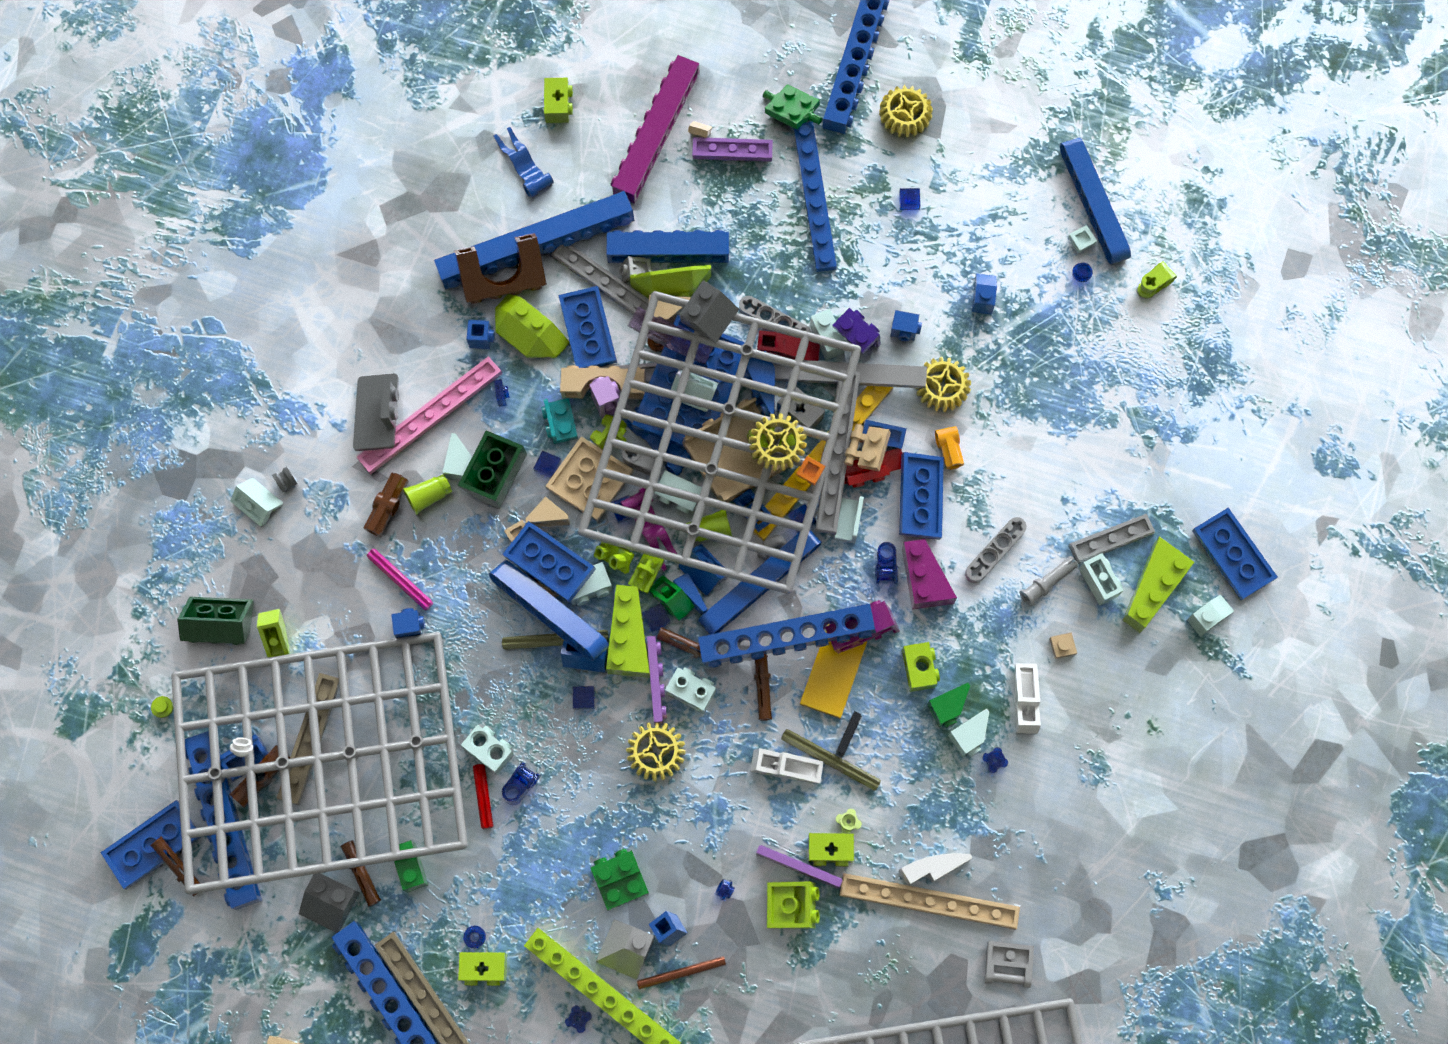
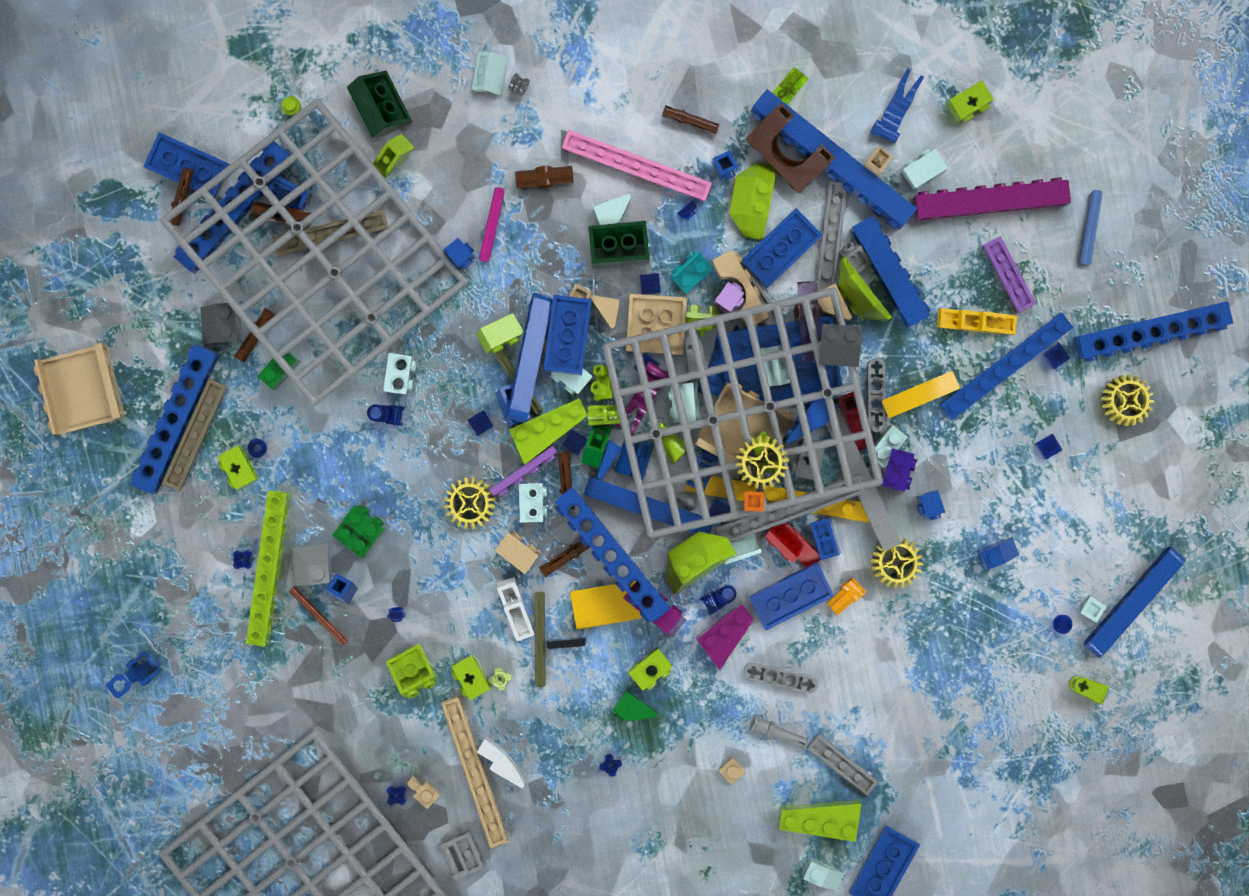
camera: 55 degrees right, 15 degrees up
white plate [230,738,253,757] -> none
dark grey bracket [353,373,399,451] -> none
lime plant [403,474,452,515] -> none
red axle [473,764,493,829] -> none
tan tile [688,121,712,138] -> none
medium lavender tile [756,845,842,889] -> none
plate [762,84,823,130] -> none
tan plate [844,424,891,471] -> none
light aqua slope [948,709,989,757] -> none
white slope [1015,663,1041,734] -> none
light aqua brick [1079,553,1124,606] -> none
none -> clear blue plate [387,786,406,806]
none -> tan plate [407,776,441,809]
none -> lime brick [476,313,524,354]
none -> tan brick [494,531,539,574]
none -> reddish brown pin [662,105,720,135]
none -> lime wedge [665,531,737,595]
none -> clear neon green tile [773,67,809,105]
none -> tan slope [863,146,894,177]
none -> yellow slope [882,371,960,418]
none -> light aqua brick [901,149,948,191]
none -> yellow slope [937,308,1017,335]
none -> clear blue plate [1042,343,1070,370]
none -> medium blue axle [1080,190,1103,265]

